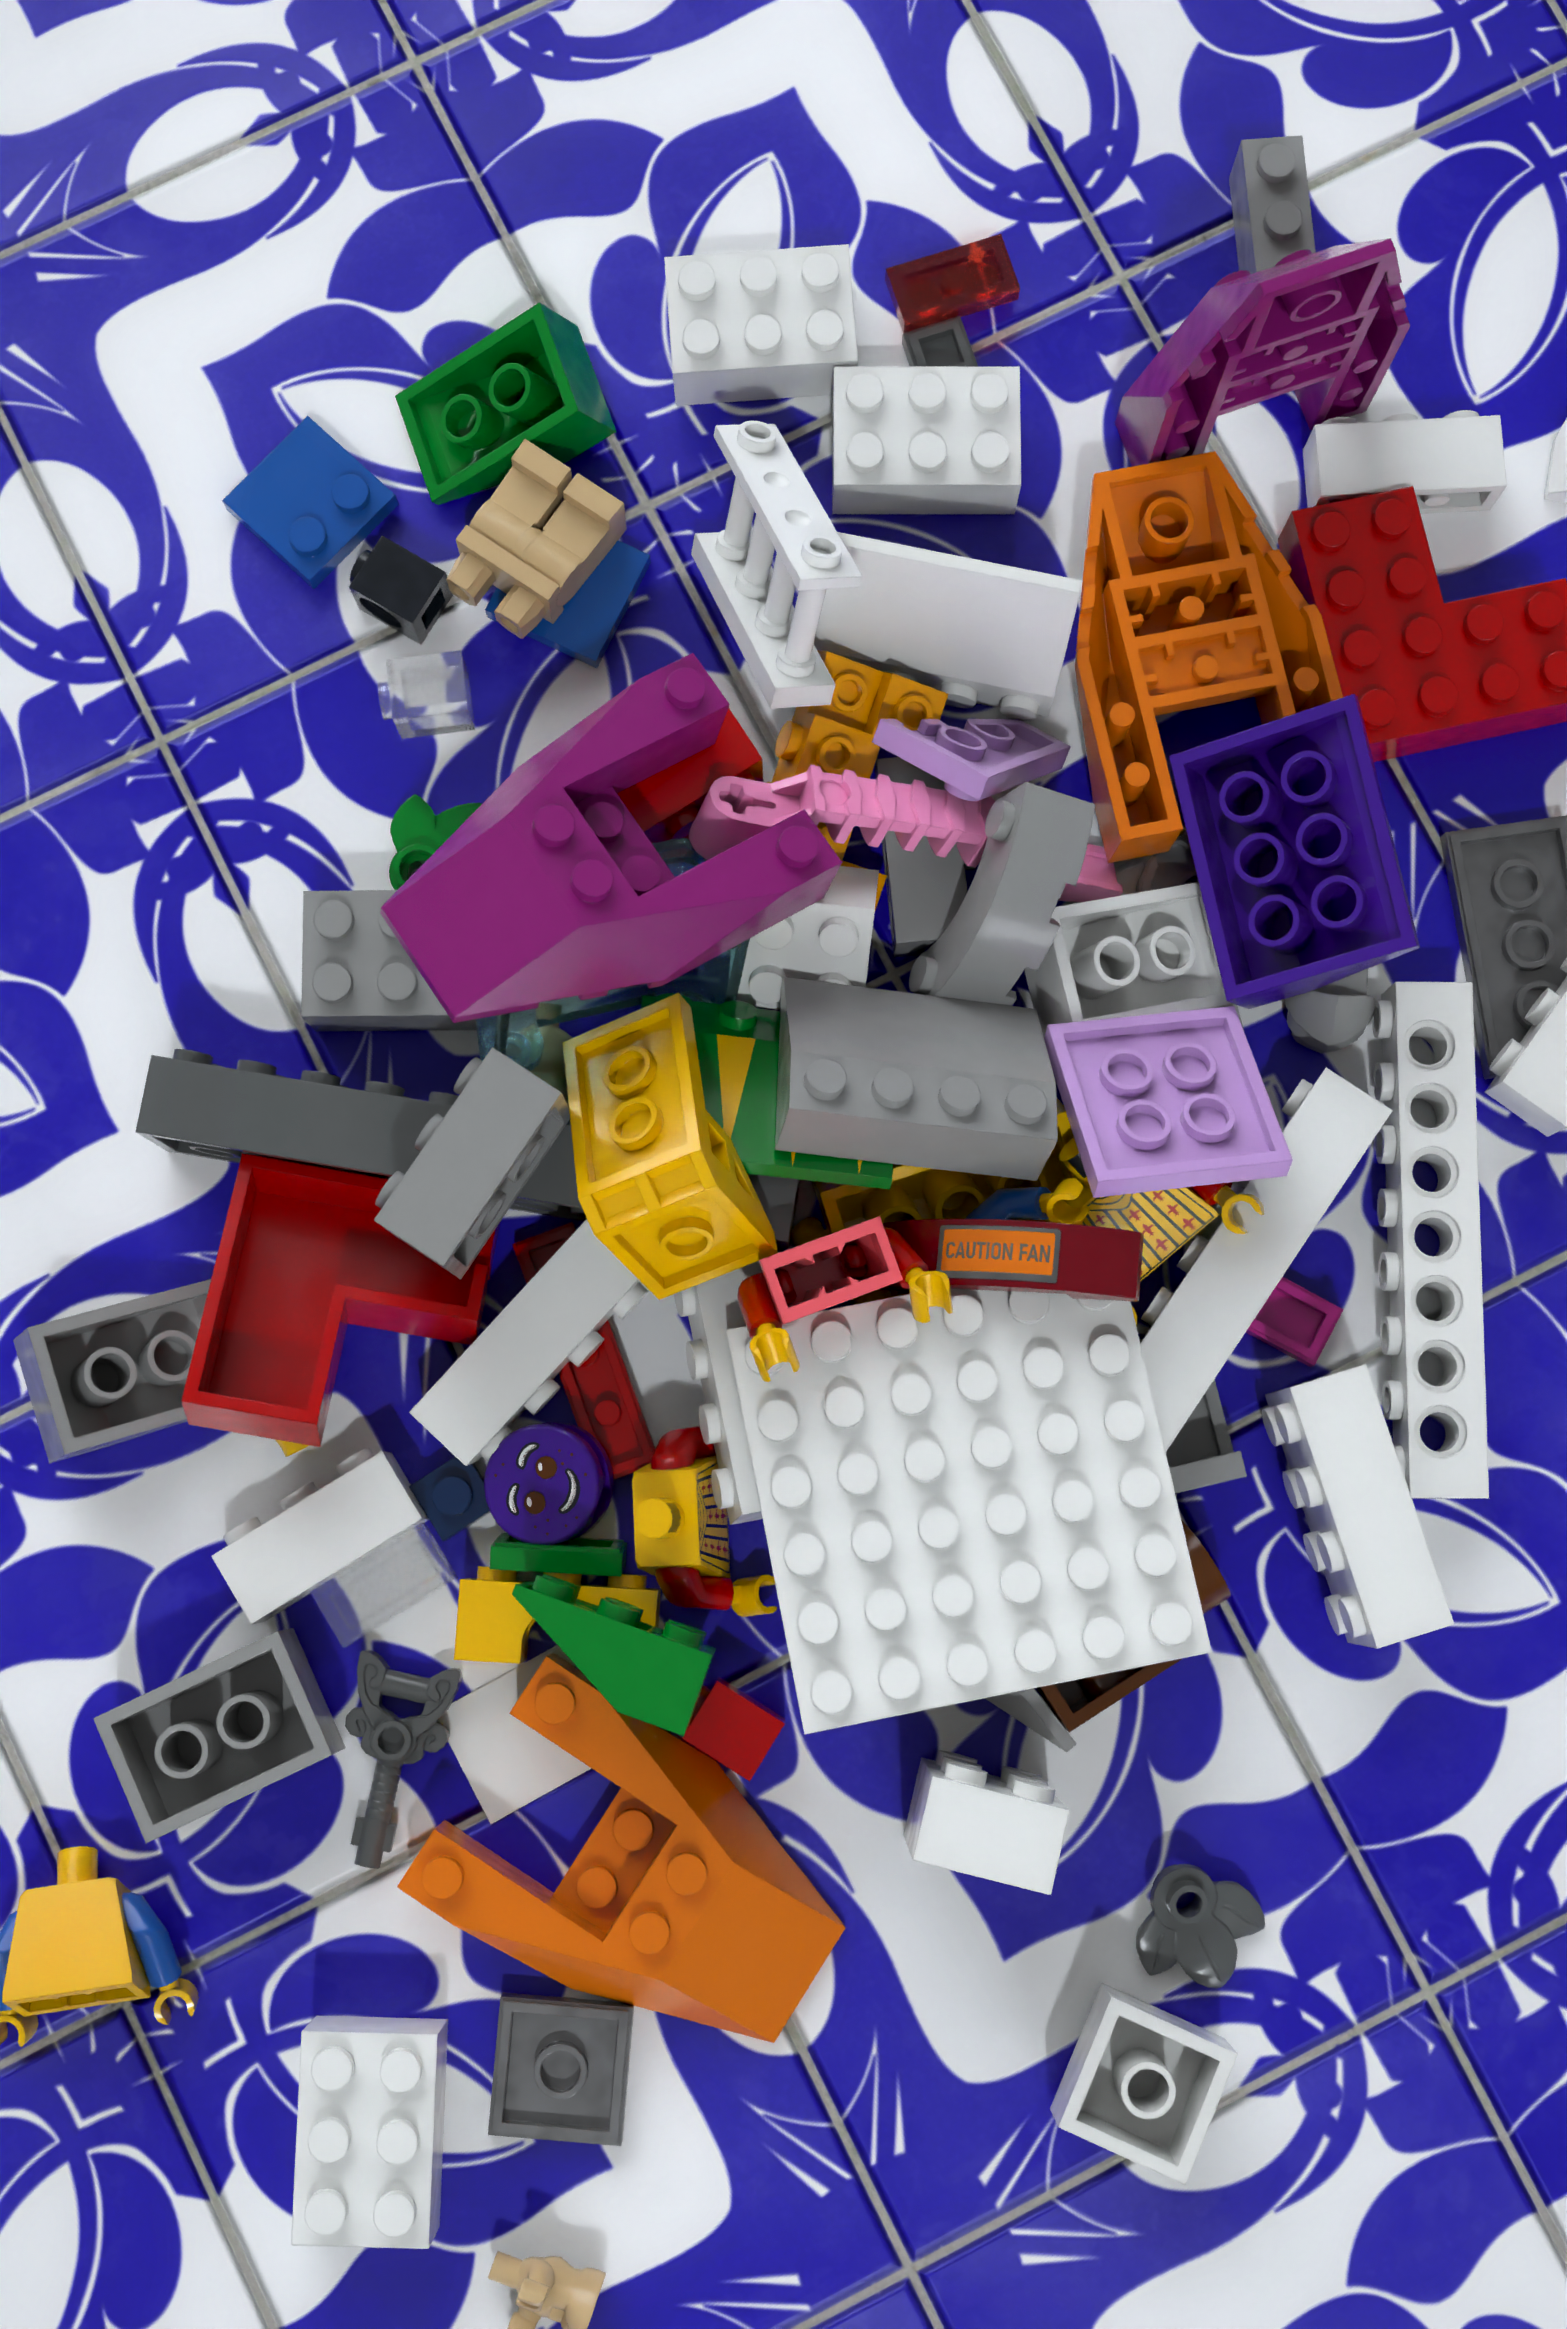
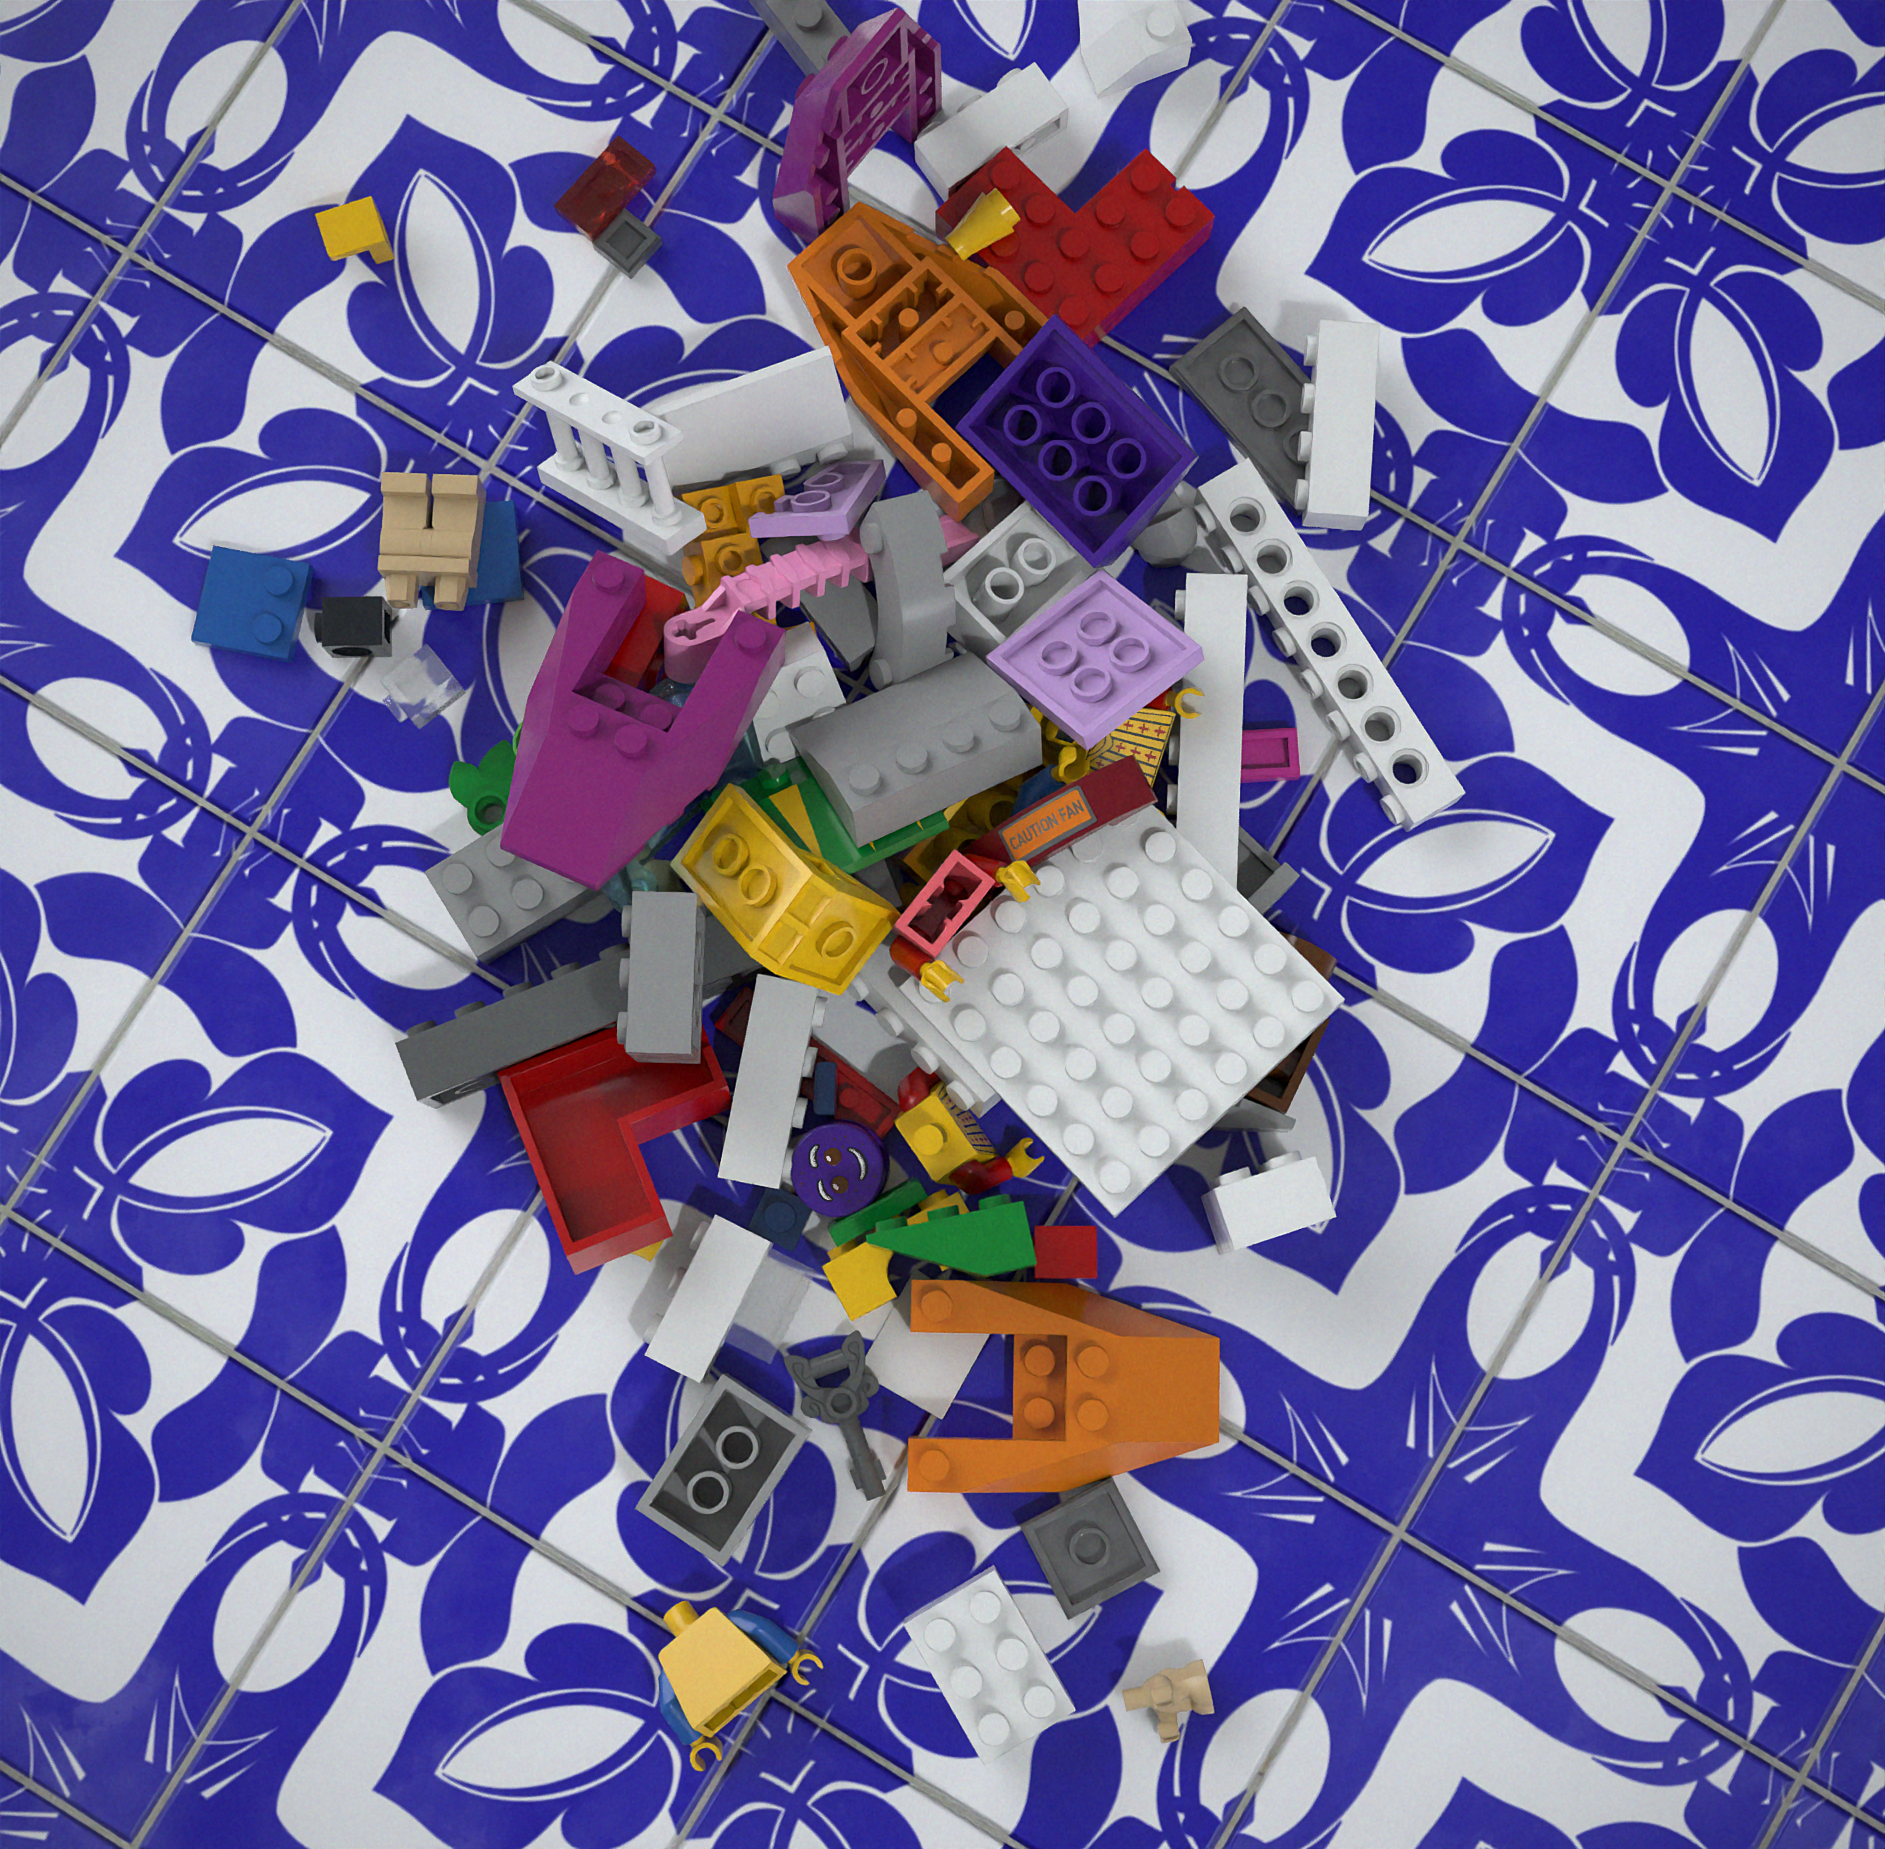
camera: 30 degrees left, 0 degrees up
light grey slope [13,1279,211,1464] -> none
green slope [395,302,617,505] -> none
white brick [664,244,858,406] -> none
white brick [832,366,1021,514] -> none
white brick [1050,1983,1238,2185] -> none
dark grey plate [1136,1864,1265,1988] -> none
white brick [1262,1364,1454,1649] -> none
none -> yellow panel [315,196,395,264]
none -> dark blue tile [814,1062,838,1118]
none -> yellow cone [945,188,1021,261]

